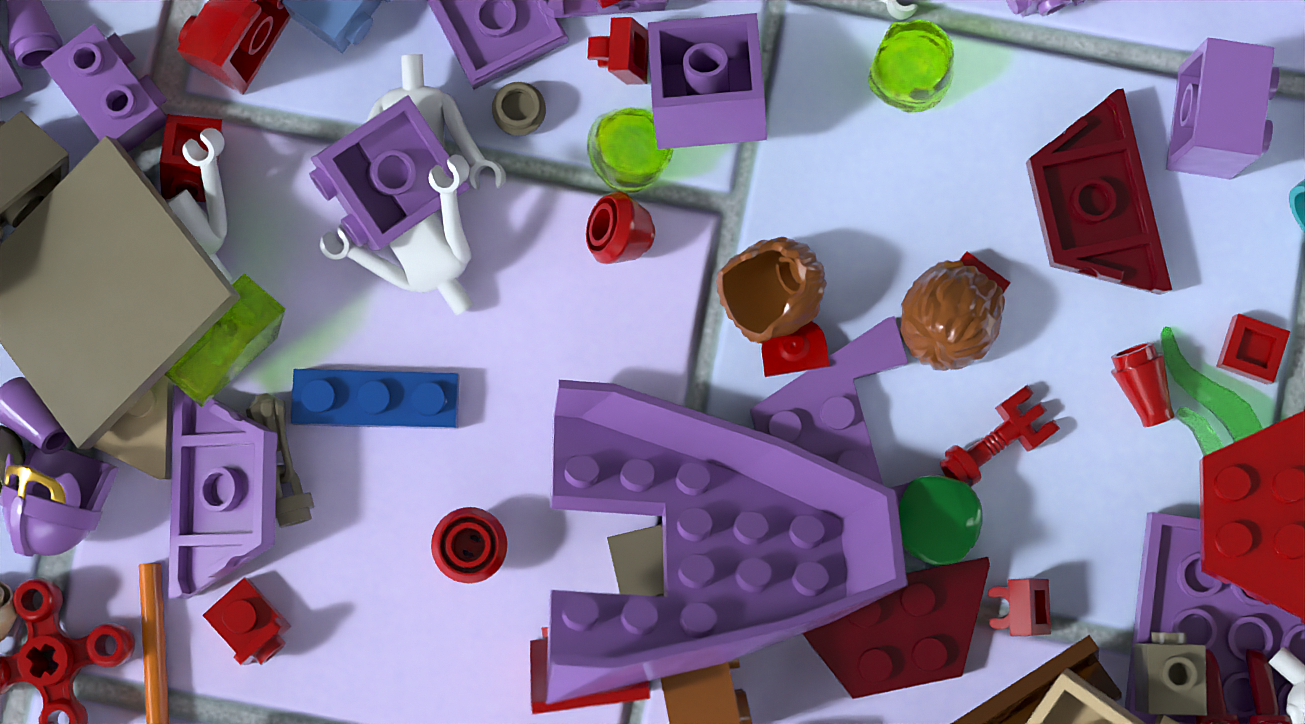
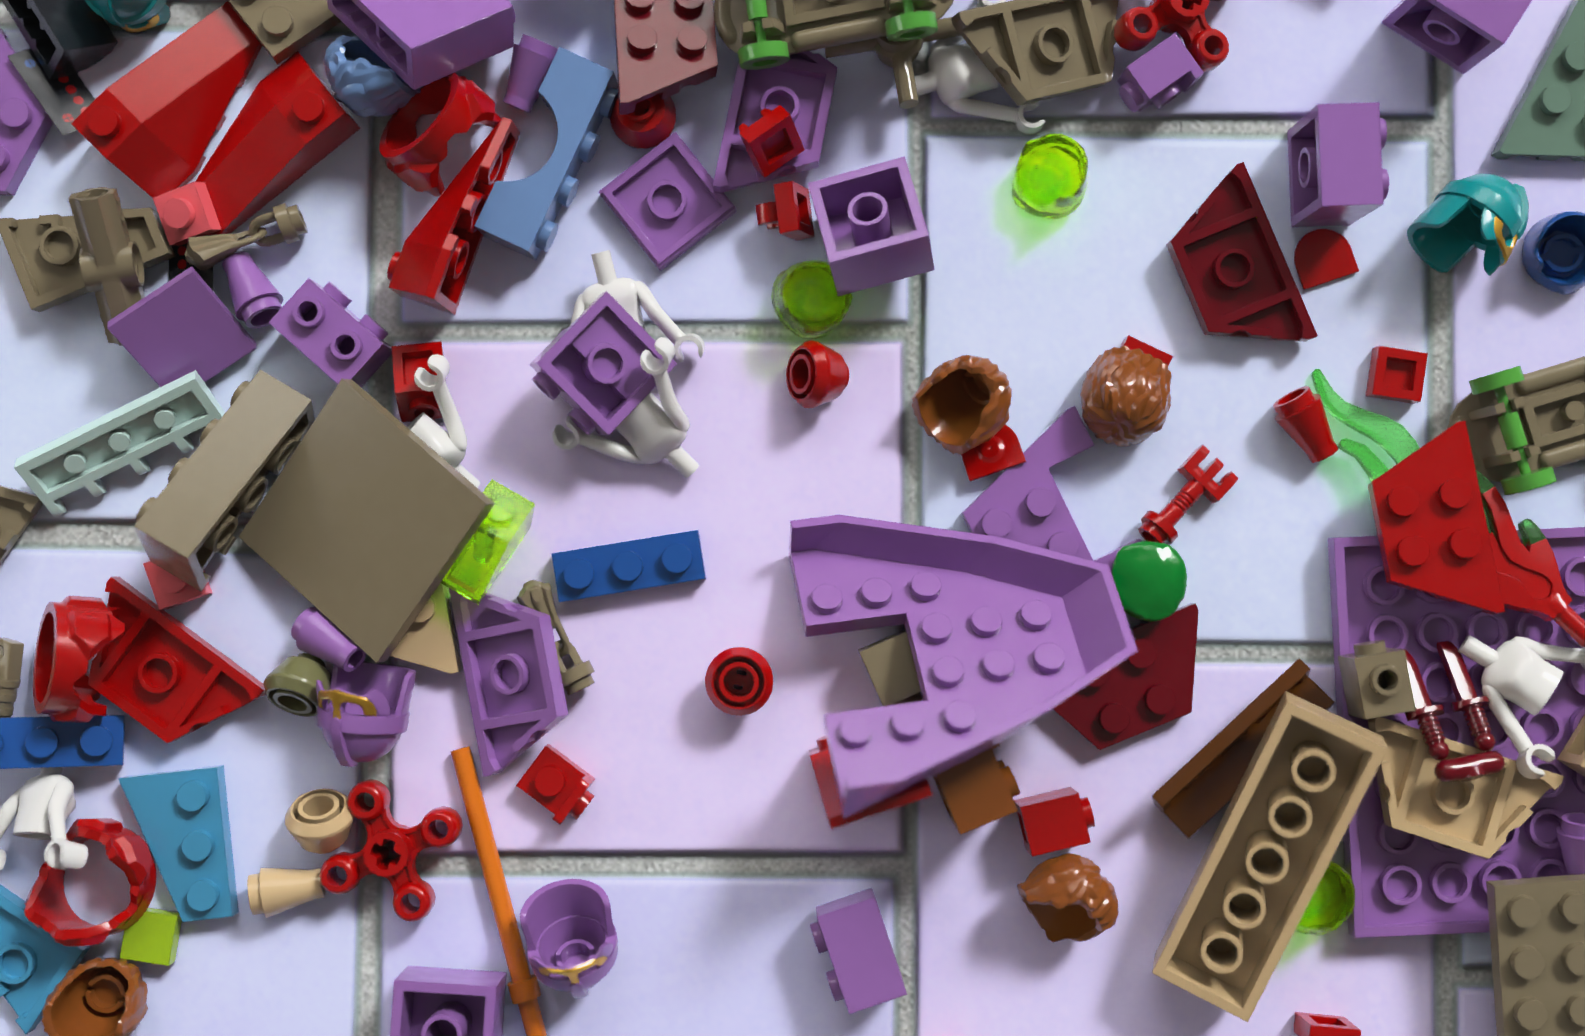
camera: 10 degrees left, 5 degrees up
dark tan plate [492,82,546,136] -> none
red tile [988,579,1051,636] -> none
none -> red piece [1294,229,1359,290]

